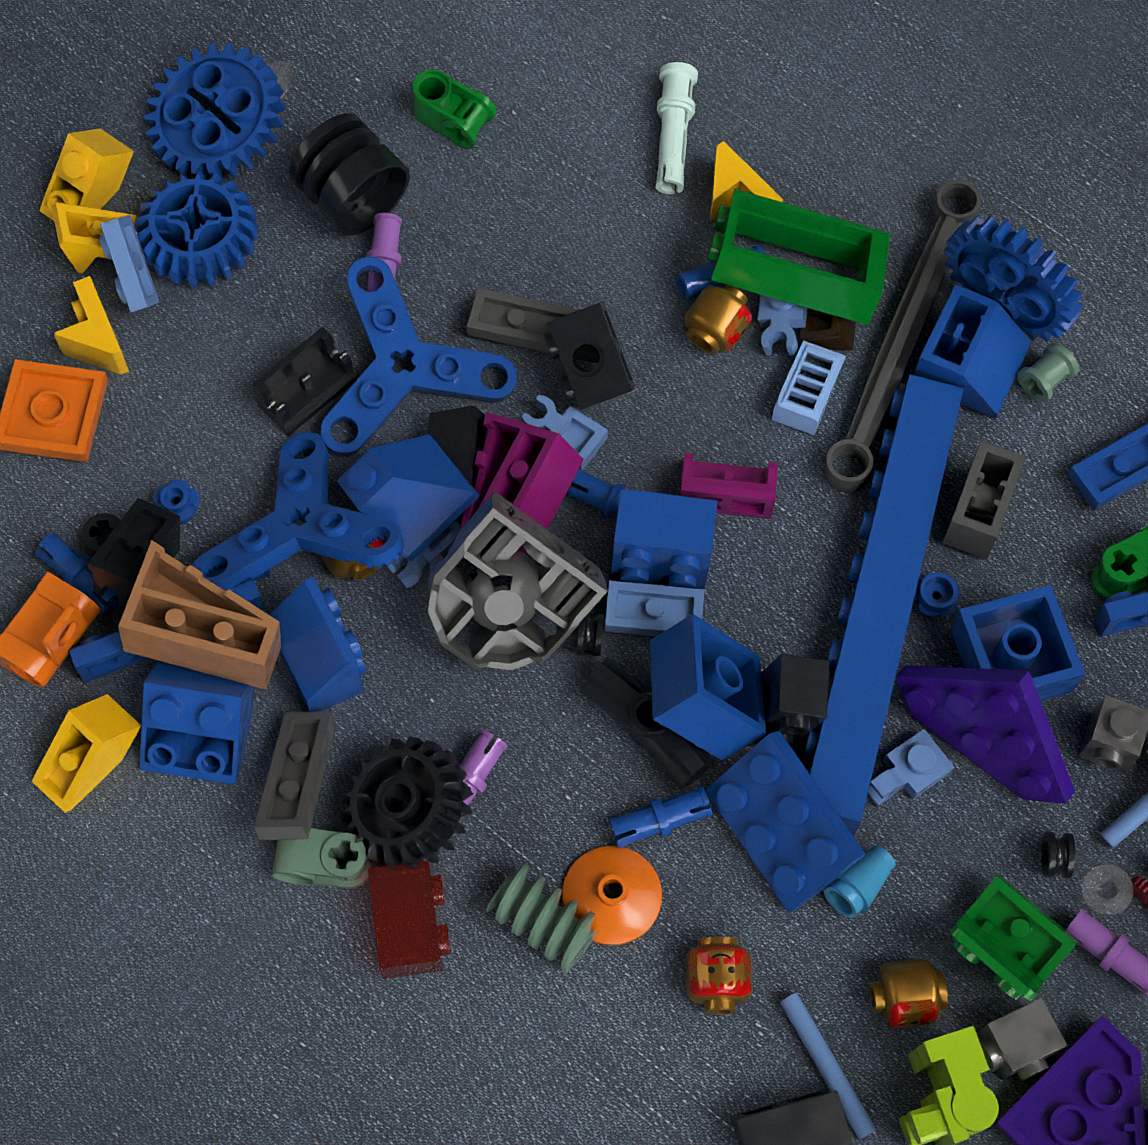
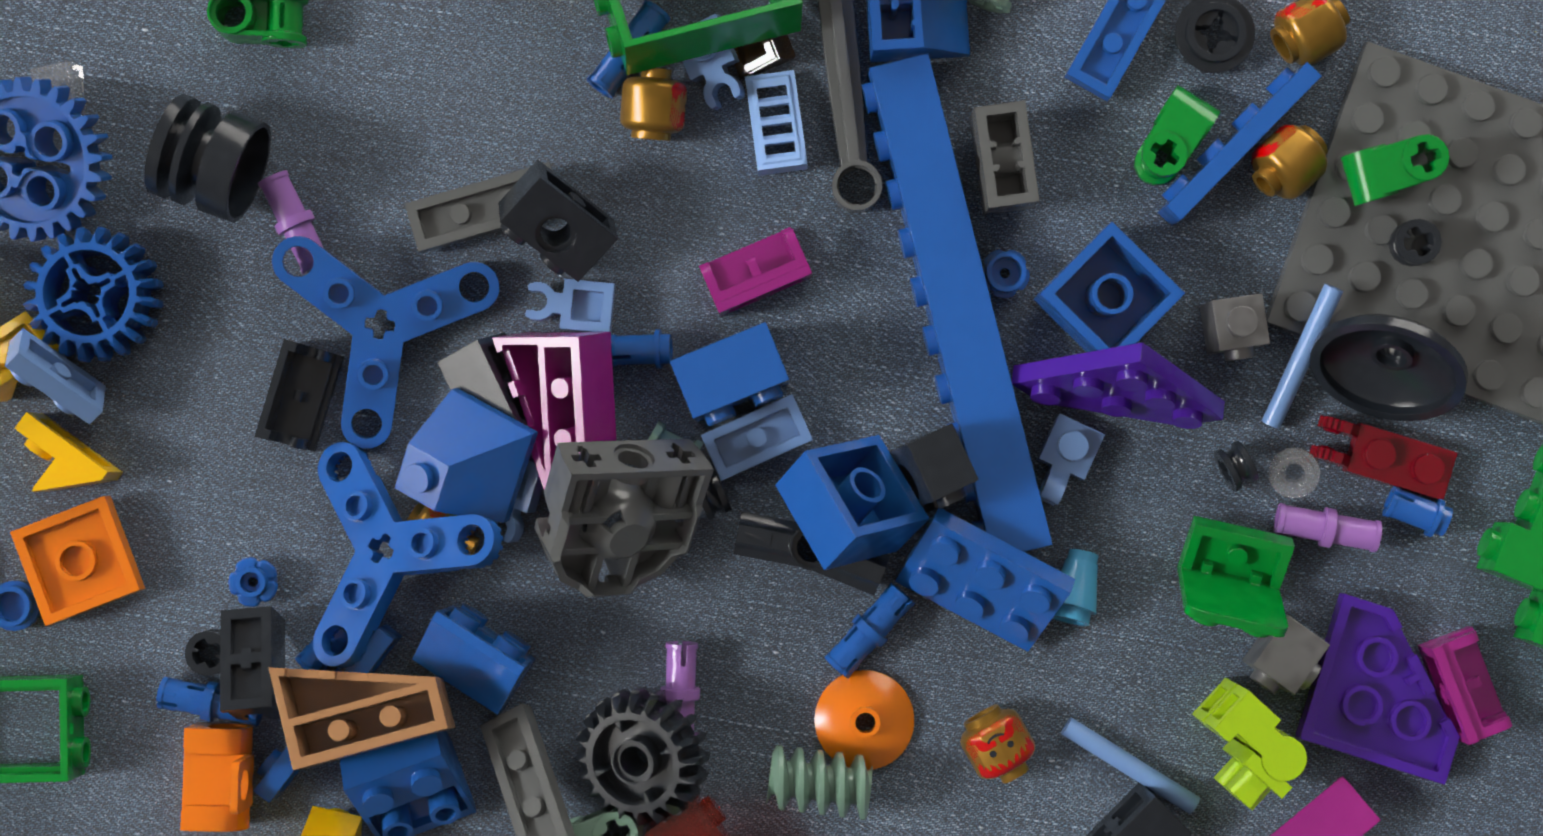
camera: 25 degrees left, 20 degrees up
pearl gold head [869,959,948,1028] -> none

